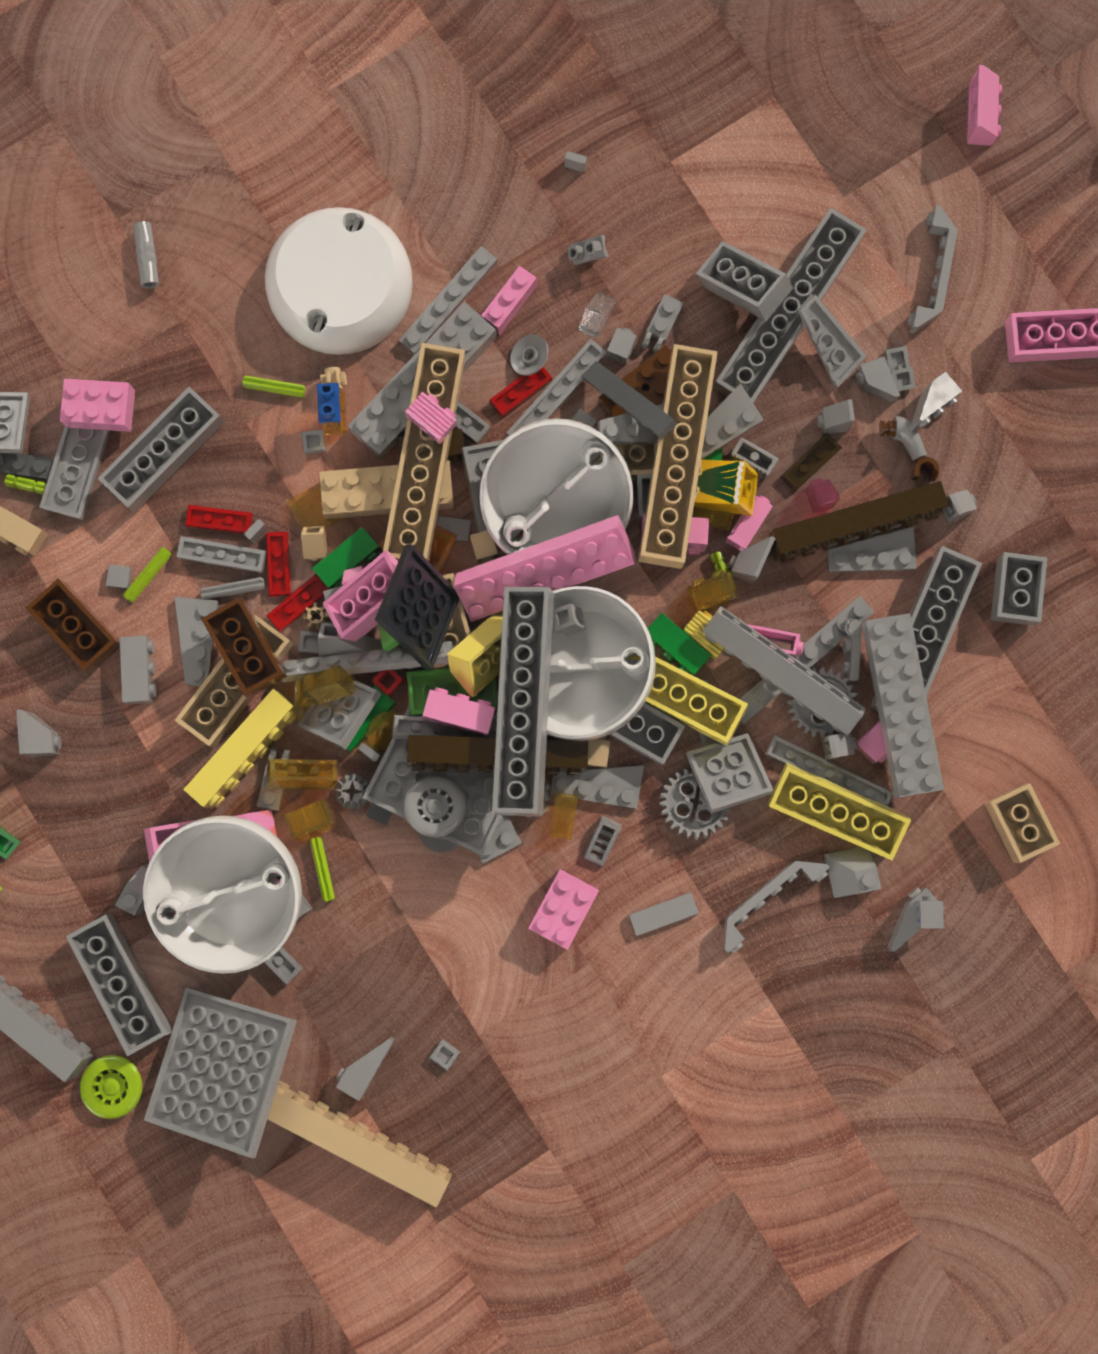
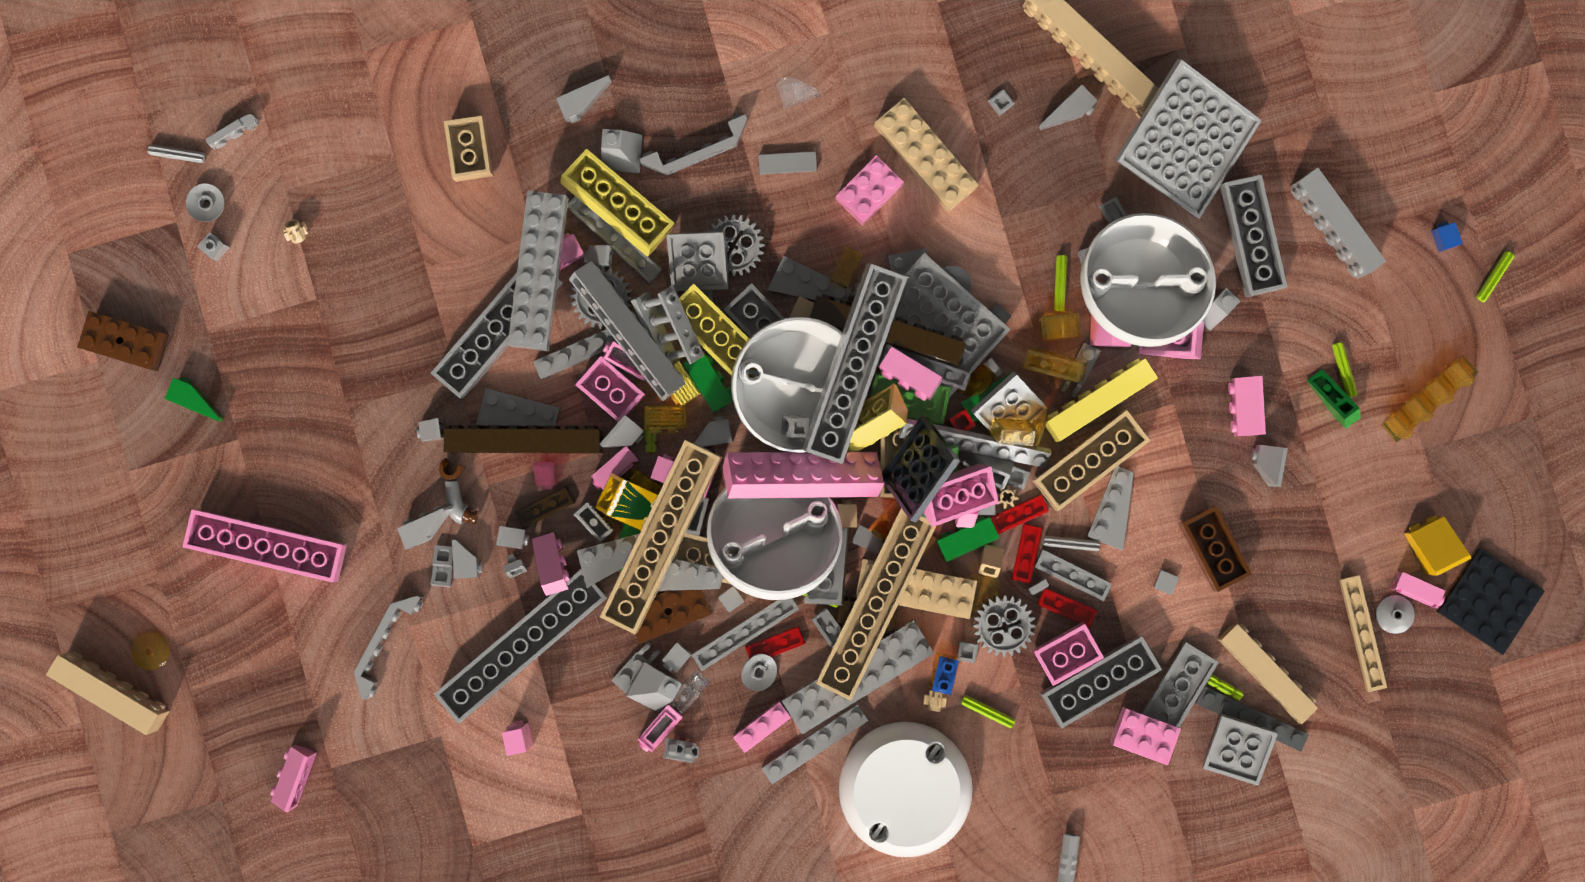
camera: 170 degrees left, 5 degrees up
lime wheel [80,1055,142,1119] -> none
light grey brick [120,635,157,704] -> none
lime axle [123,547,172,602] -> none
reddish brown brick [201,597,288,698] -> none
light grey gear [335,774,369,809] -> none
light grey wheel [404,775,466,837] -> none
bright pink brick [405,392,457,444] -> none
light grey tile [565,151,587,173] -> none
dark grey tile [581,361,677,440] -> none
light grey slope [583,815,622,867] -> none
light grey brick [696,241,793,321] -> none
light grey wing [797,294,866,387] -> none
light grey hinge [841,618,862,681] -> none
light grey brick [916,896,944,929] -> none
light grey brick [991,552,1047,626] -> none
none -> bright pink brick [502,720,534,756]
none -> light grey tile [503,554,528,578]
none -> bright pink brick [532,532,570,596]
none -> bright pink brick [576,356,646,422]
none -> light grey slope [625,662,682,712]
none -> light grey fence [631,285,704,365]
none -> bright pink window [637,703,684,752]
none -> light grey slope [695,416,732,447]
none -> clear slope [776,77,820,109]
none -> tan brick [874,98,979,213]
none -> light grey gear [973,594,1036,657]
none -> bright pink brick [1033,622,1104,686]
none -> bright pink slope [1228,376,1266,436]

